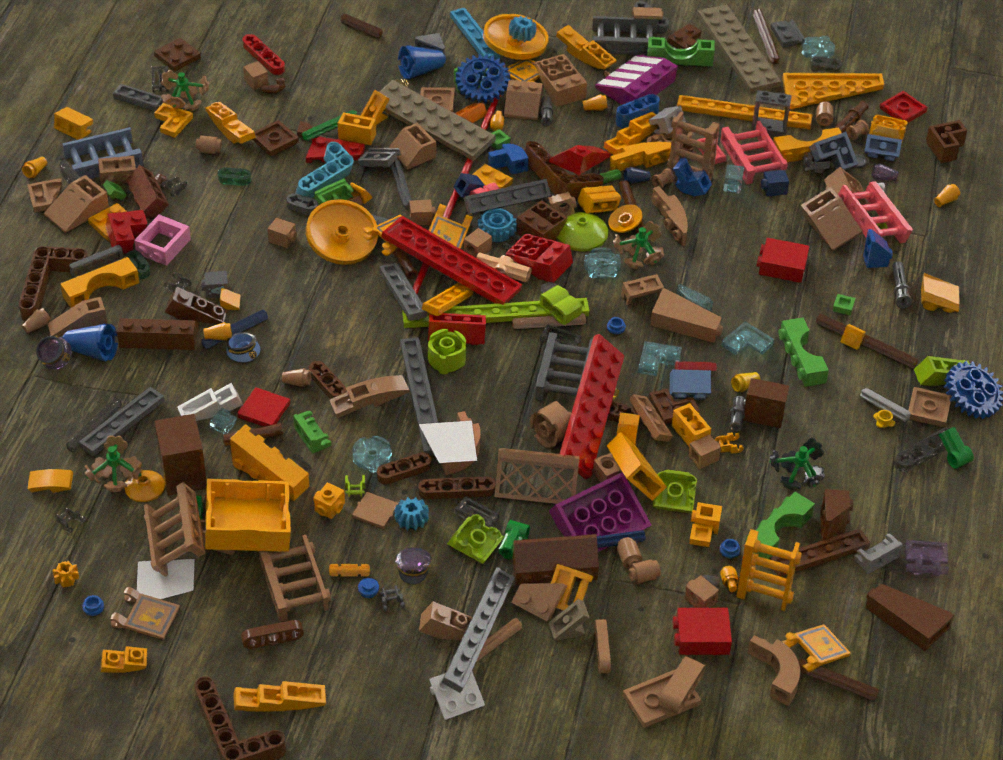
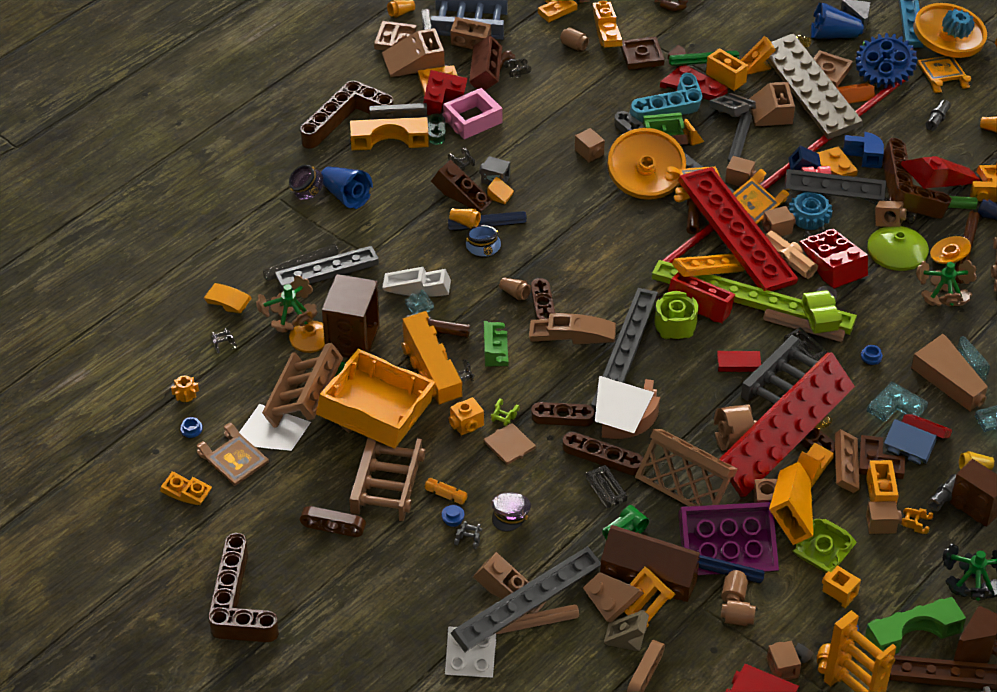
camera: 30 degrees right, 0 degrees up
medium nougat cone [21,308,51,334] -> none
medium nougat slope [48,297,107,337] -> none
bright green plate [103,180,127,200] -> none
reddish brown slope [117,318,199,350] -> none
clear green beam [218,167,251,186] -> none
light orange slope [234,681,326,712] -> none
red tile [237,387,290,427] -> none
clear light blue plate [353,436,392,473] -> none
dark grey plate [379,263,427,321] -> none
dark azure gear [395,497,429,531] -> none
lime slope [447,514,505,564] -> none
light orange cylinder [490,110,505,131] -> none
bright green plate [491,129,510,150] -> none
medium nougat slope [504,80,542,120] -> none
reddish brown slope [516,200,568,241] -> none
medium nougat slope [534,54,587,107] -> none
light orange brick [578,185,621,213] -> none
clear light blue plate [584,247,621,278] -> none
medium nougat hinge [621,274,664,305] -> none
light orange plate [689,524,713,547] -> none
none -> red tile [717,351,761,372]

